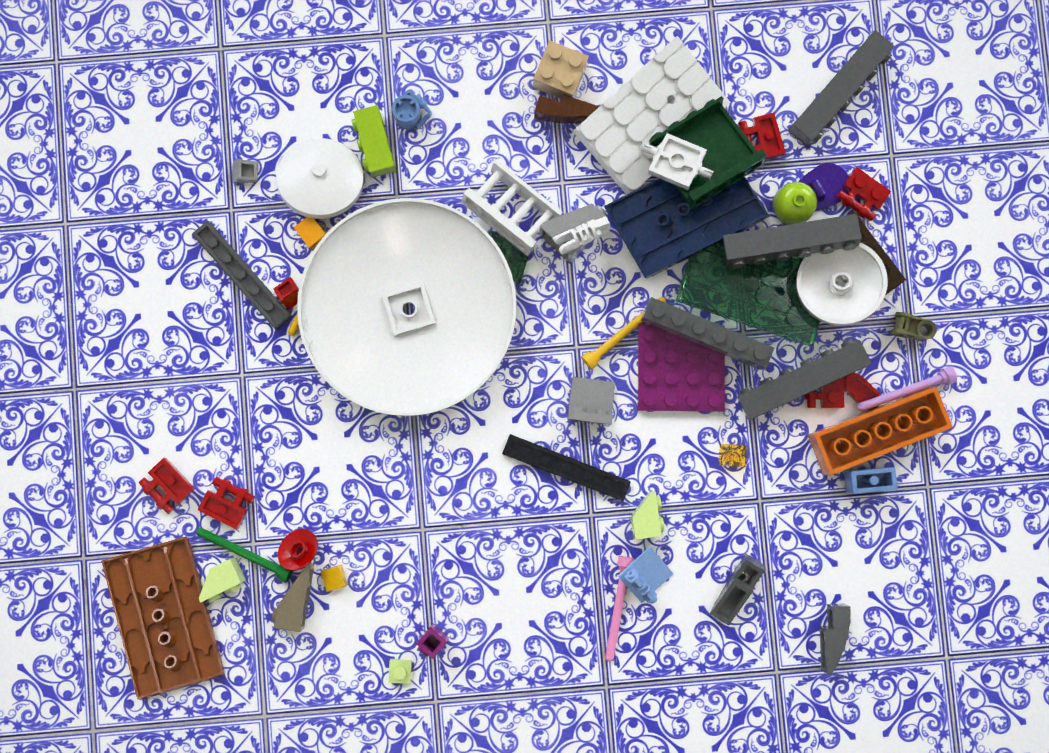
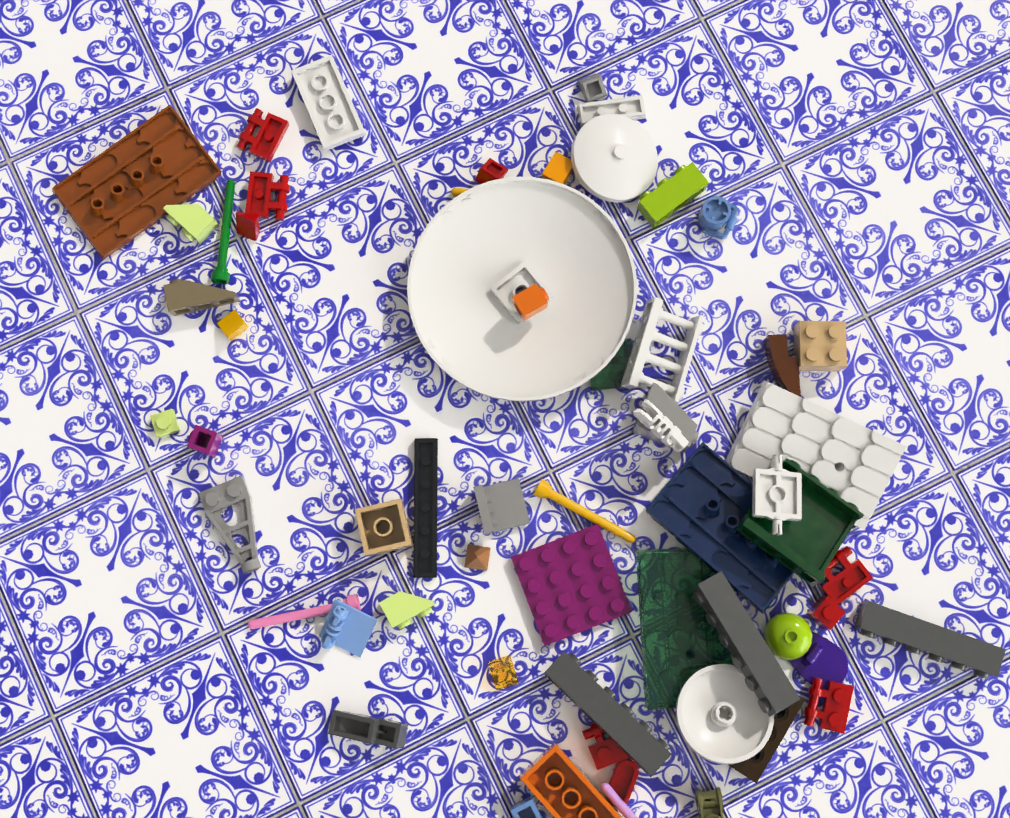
camera: 70 degrees right, 5 degrees down
dark grey tile [192,220,293,330] -> none
red dish [278,529,318,571] -> none
dark grey brick [640,297,774,370] -> none
none -> light grey plate [198,475,261,574]
none -> red slope [236,212,260,241]
none -> white plate [291,55,366,151]
none -> tan brick [355,498,413,557]
none -> medium nougat slope [464,544,491,571]
none -> orange brick [512,283,549,322]
none -> white tile [577,95,647,128]
none -> red brick [806,596,846,630]

